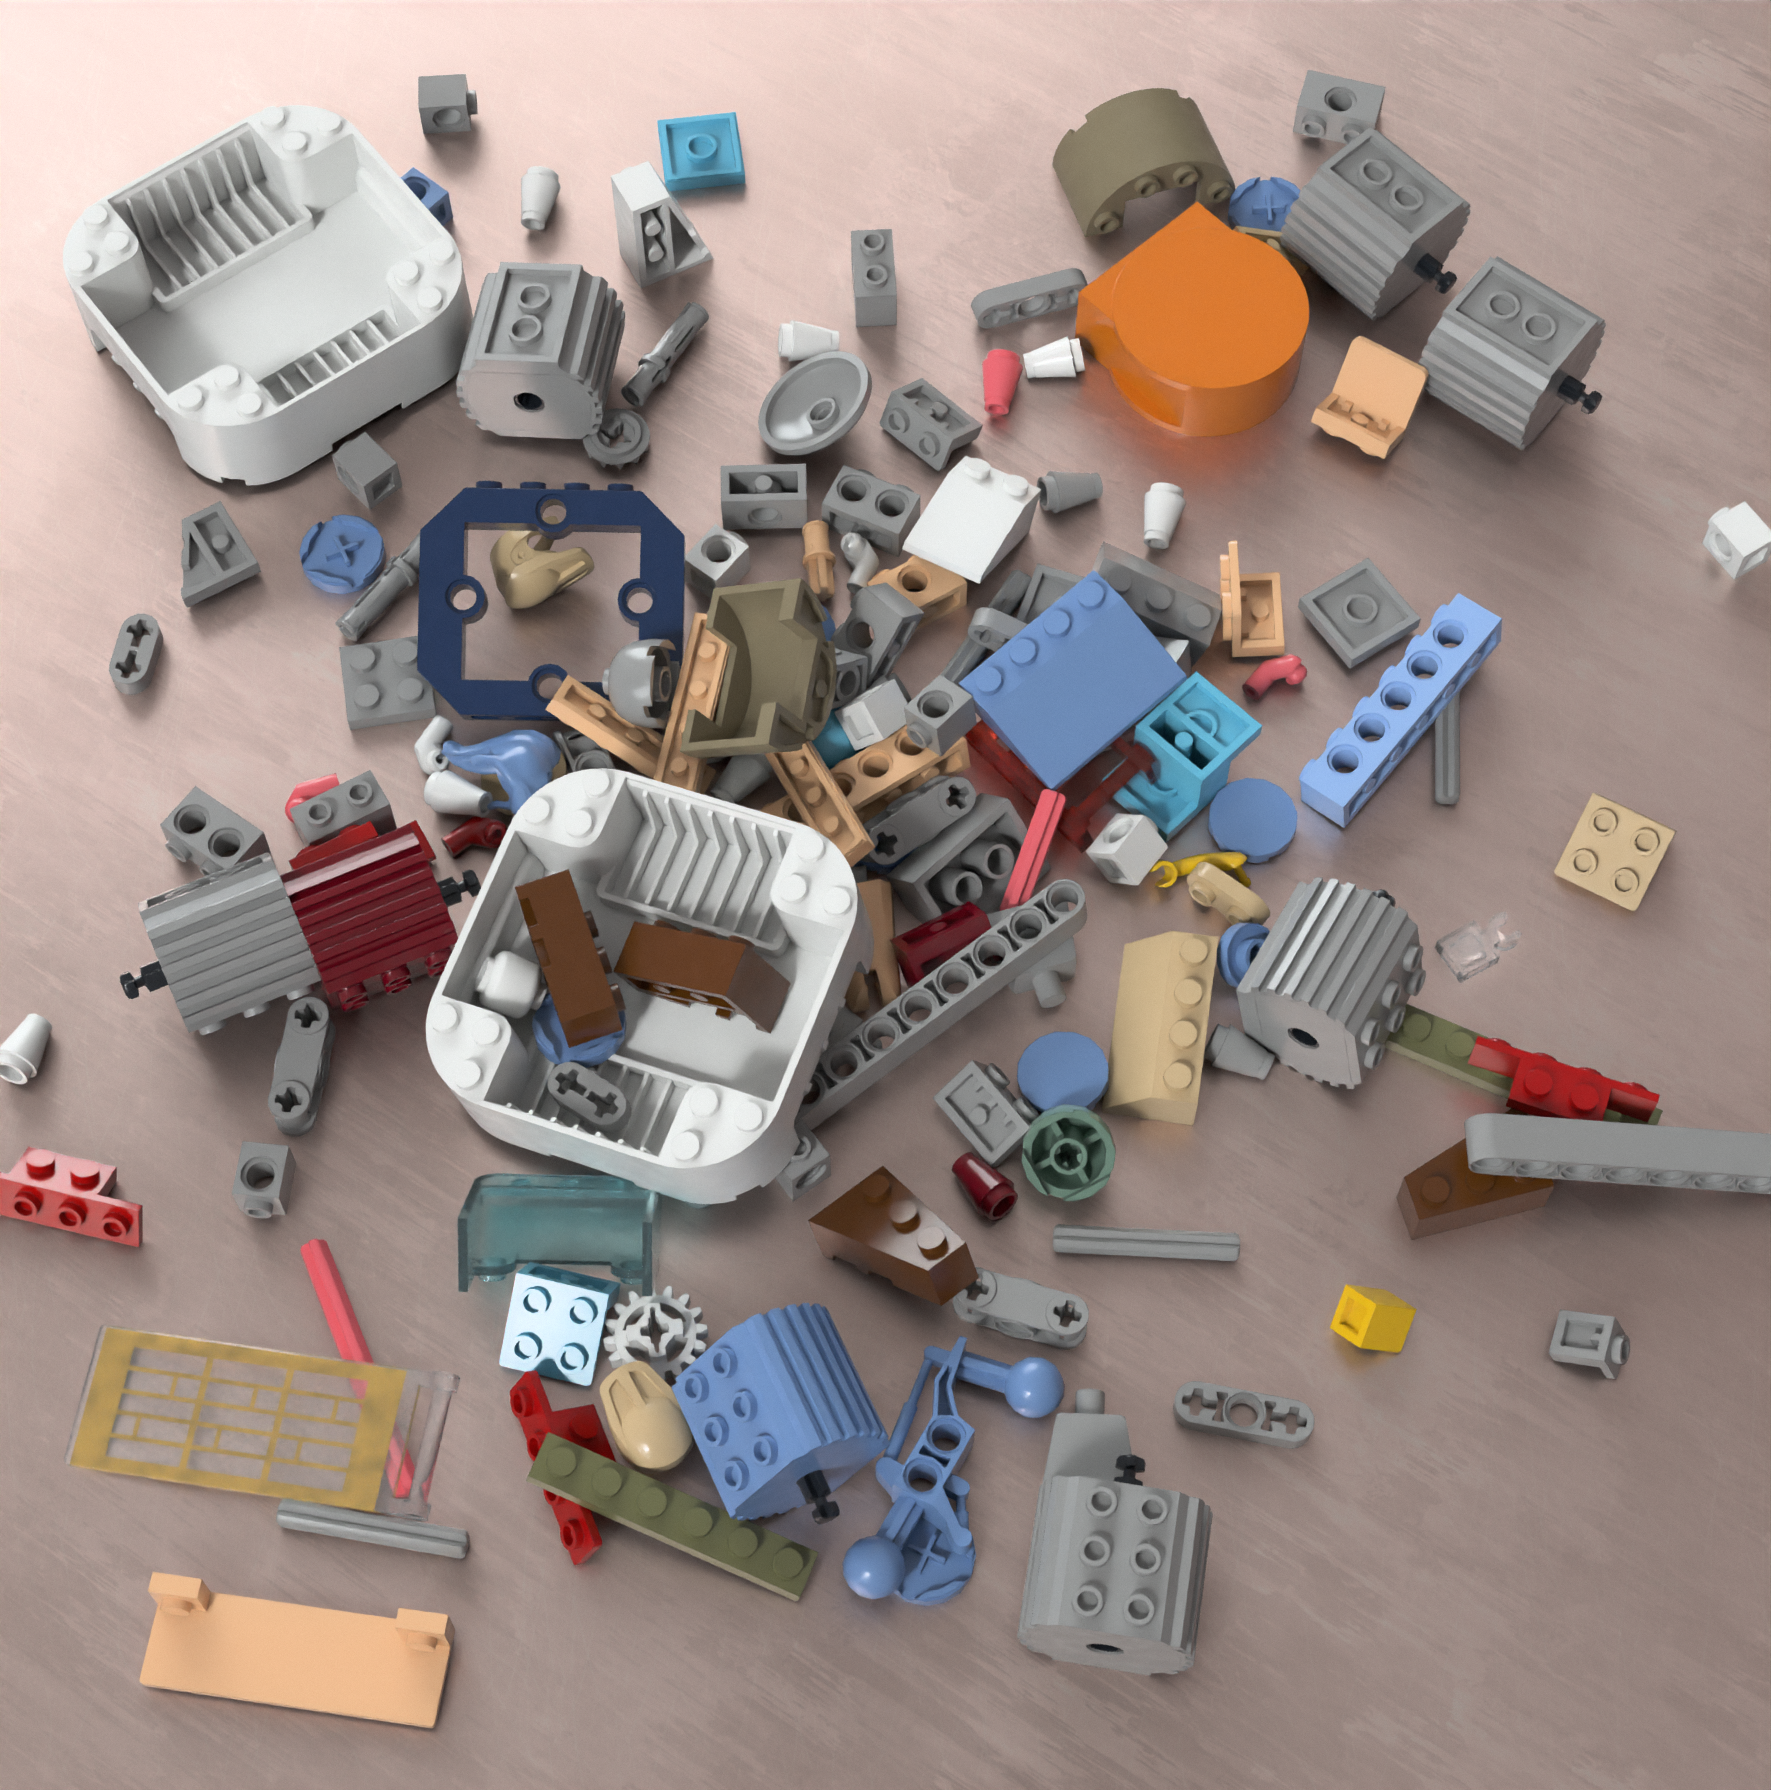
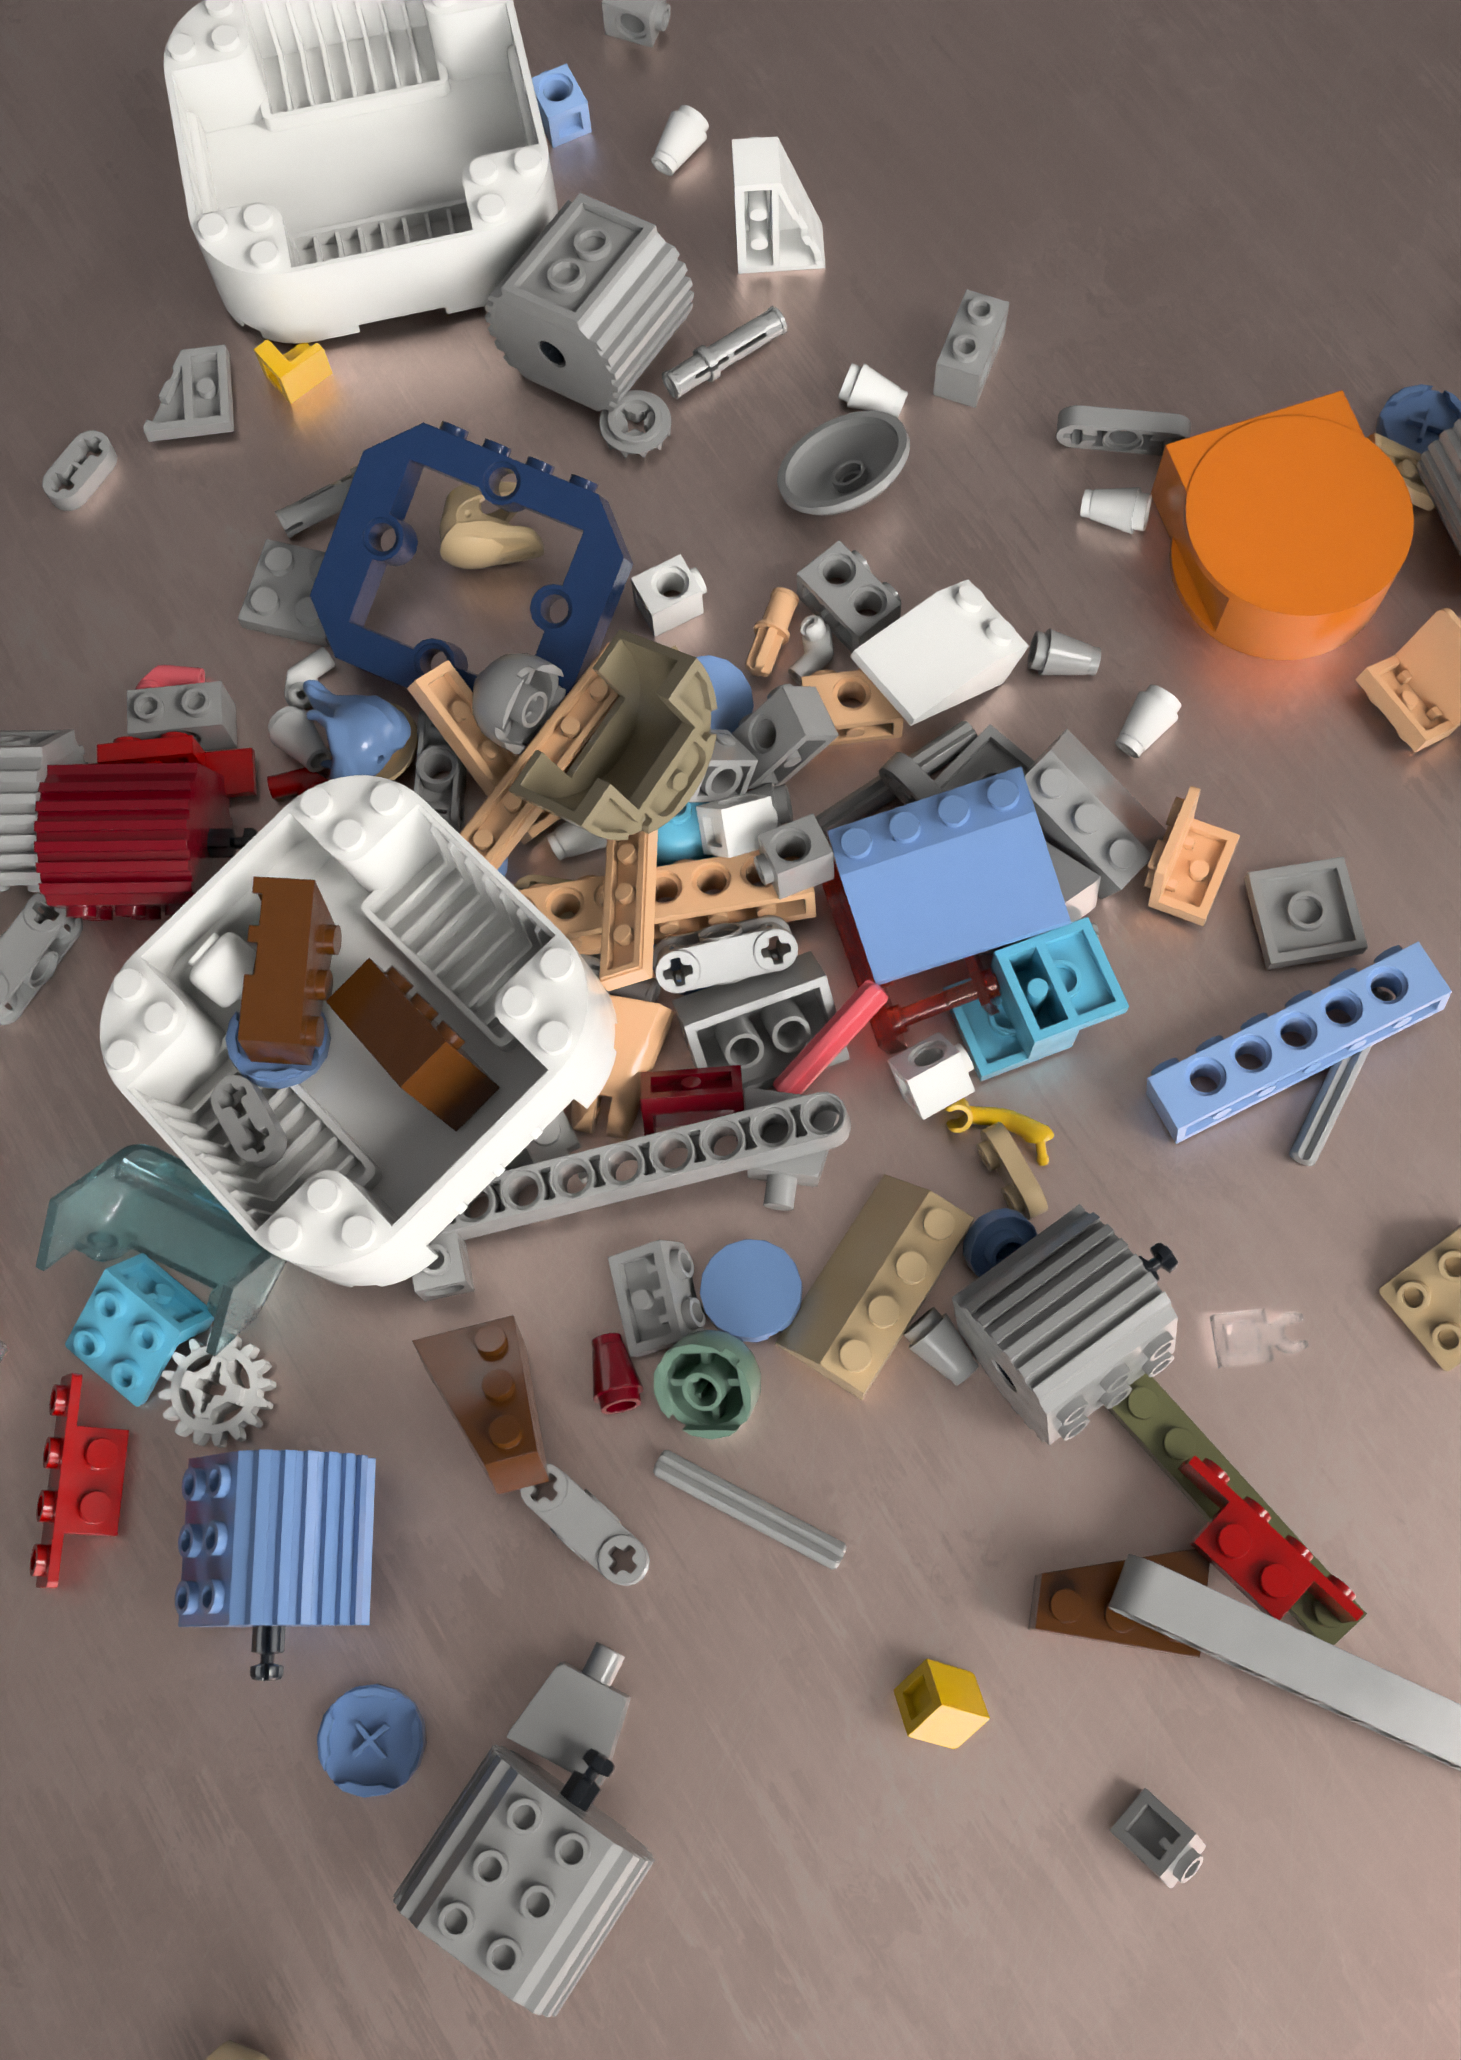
camera: 30 degrees right, 10 degrees up
light grey brick [160,786,271,876] -> none
medium blue tile [299,514,386,594] -> none
light grey brick [332,432,402,510] -> none
olive plate [526,1432,819,1602] -> none
tan helmet [599,1361,694,1473] -> none
medium azure tile [657,112,745,191] -> none
light grey brick [721,464,808,530] -> none
medium blue piece [842,1336,1065,1600] -> none
light grey bracket [880,378,983,471] -> none
coral cone [982,349,1023,415] -> none
dark tan cylinder [1052,88,1236,237] -> none
light grey beam [1173,1381,1314,1449] -> none
medium blue tile [1208,778,1297,863] -> none
coral arm [1242,654,1307,700] -> none
none -> yellow panel [254,339,333,404]

